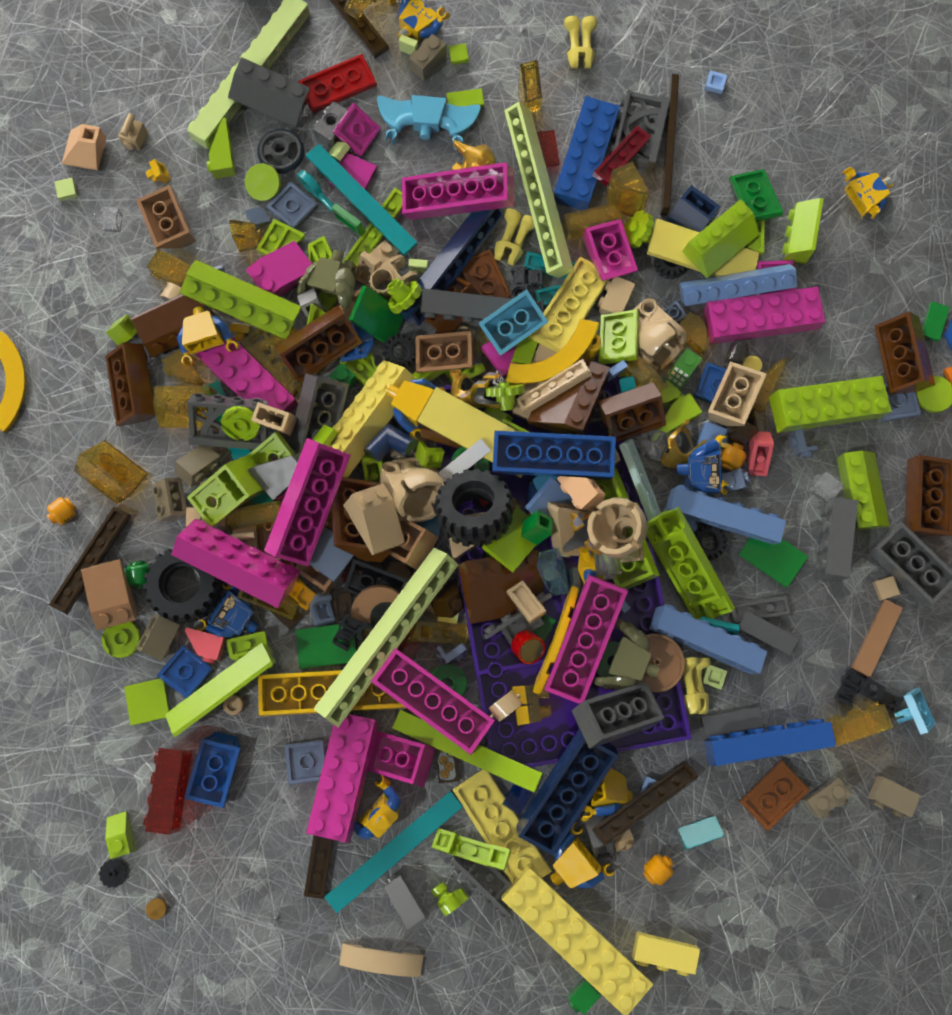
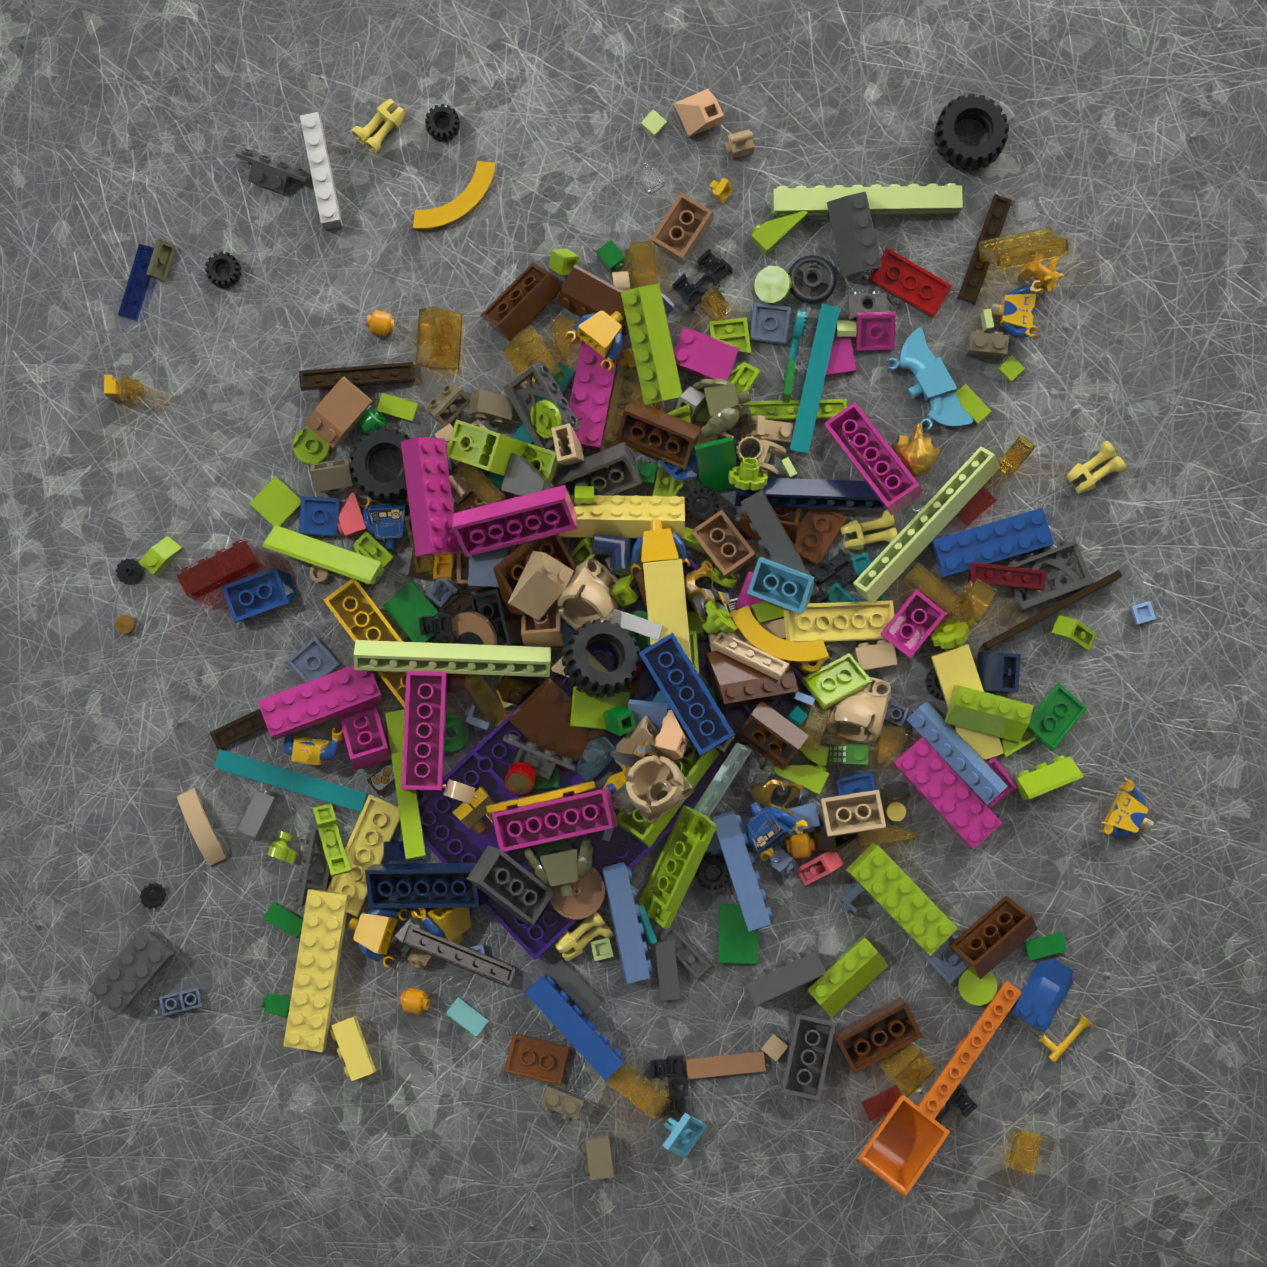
camera: 55 degrees right, 5 degrees up
sand blue slope [244,206,271,231] -> none
tan tile [507,580,546,624] -> none
none -> green tile [263,902,303,938]
none -> lime tile [377,393,418,423]
none -> green brick [596,240,625,273]
none -> black piece [672,249,733,311]
none -> lime slope [1051,615,1096,651]

